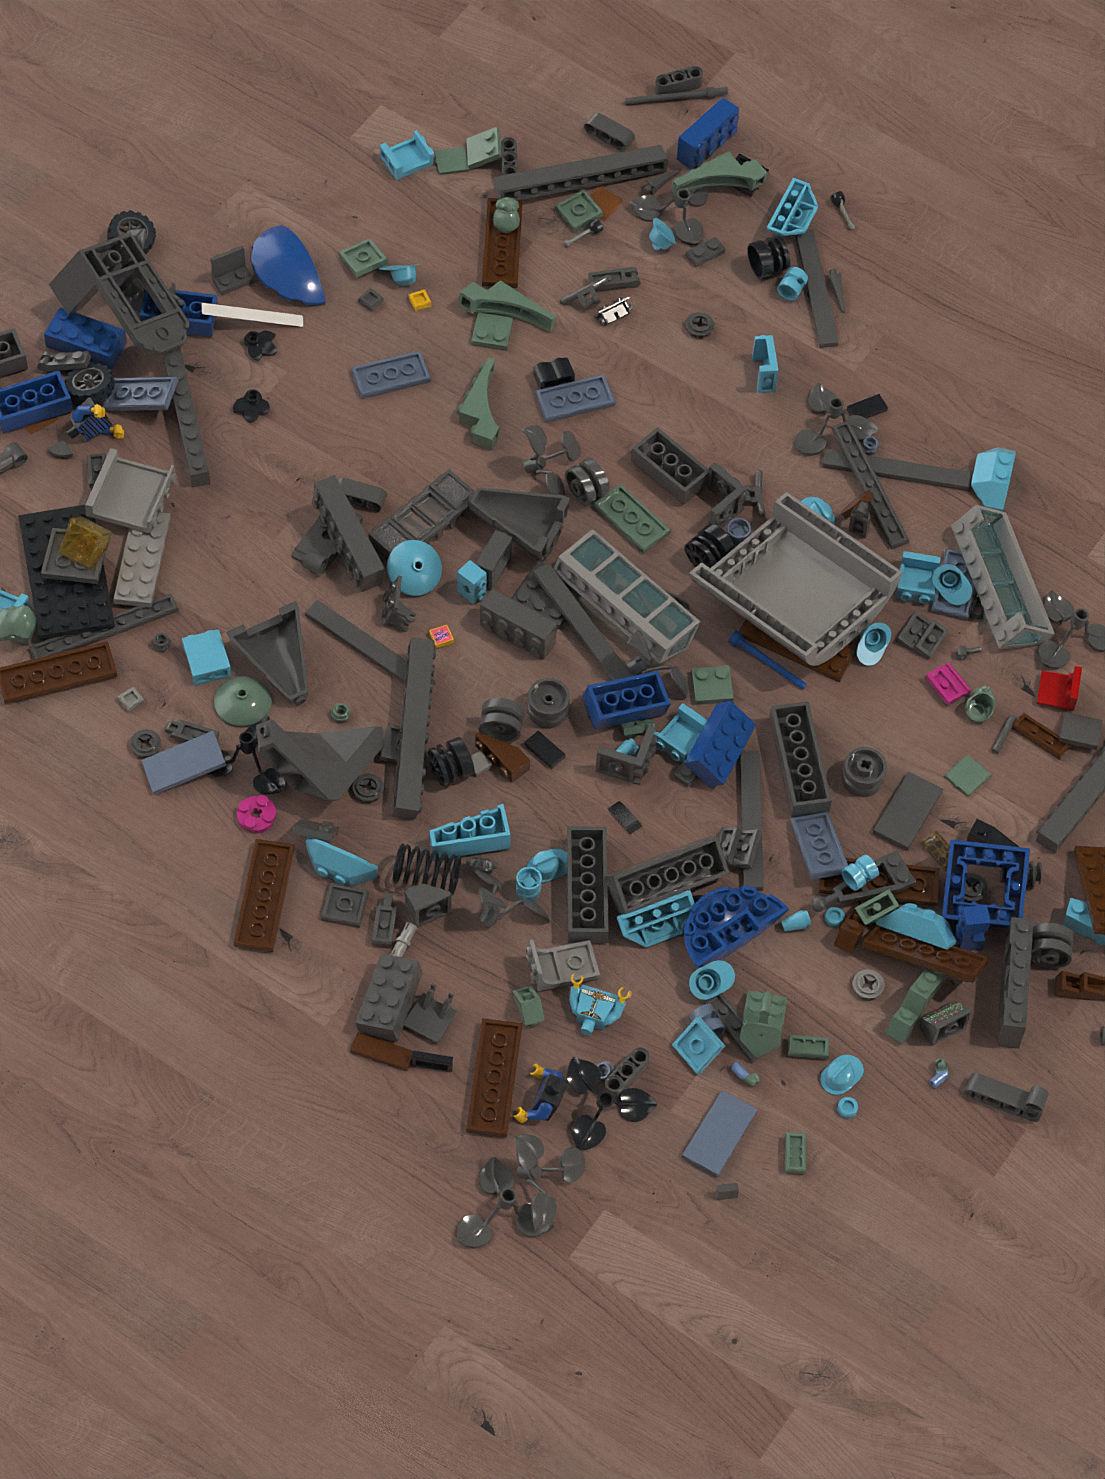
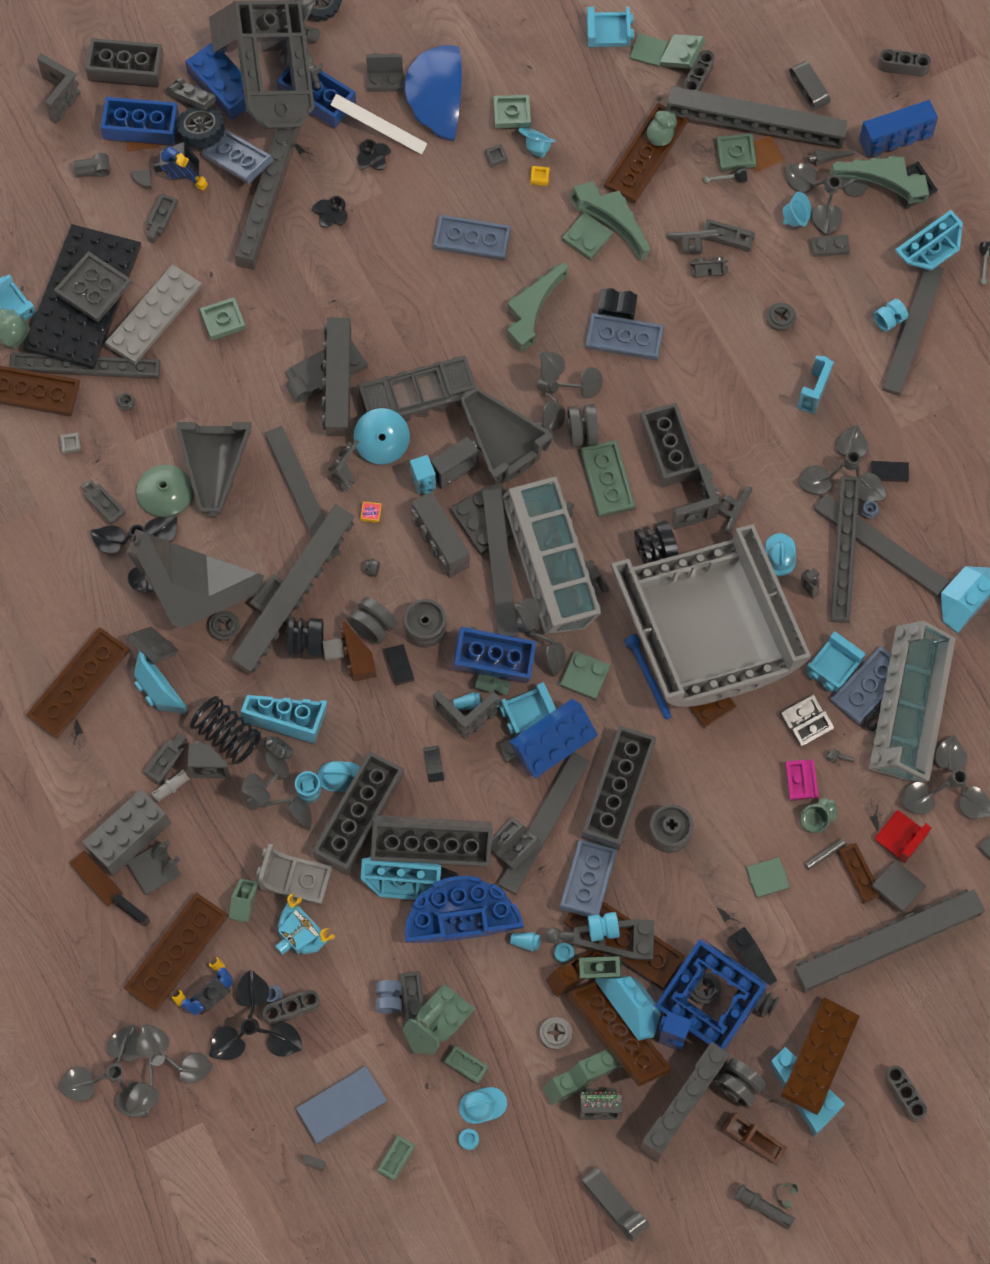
camera: 30 degrees right, 10 degrees up
clear yellow slope [59,517,113,568] -> none
light grey panel [85,448,177,533] -> none
dark grey gear [130,729,161,758] -> none
sand blue tile [142,731,226,795] -> none
medium azure panel [182,629,231,686] -> none
dark pink plate [237,795,276,834] -> none
dark grey tile [321,883,369,928] -> none
sand green plate [331,703,351,722] -> none
dark grey beam [337,477,387,512] -> none
dark grey bar [625,87,728,105] -> none
medium azure tile [672,1017,725,1074] -> none
medium azure piece [689,960,735,1000] -> none
sand blue wheel [726,518,751,547] -> none
arm [731,1062,760,1086] -> none
black wheel [747,234,791,279] -> none
dark grey piece [828,269,846,313] -> none
reddish brown tile [841,490,873,518] -> none
medium azure piece [857,622,891,666] -> none
dark grey tile [873,772,943,851] -> none
clear smoke tile [921,831,950,872] -> none
arm [929,1058,949,1088] -> none
medium azure piece [932,564,972,605] -> none
none -> sand green plate [199,297,246,341]
none -> dark grey plate [365,558,380,577]

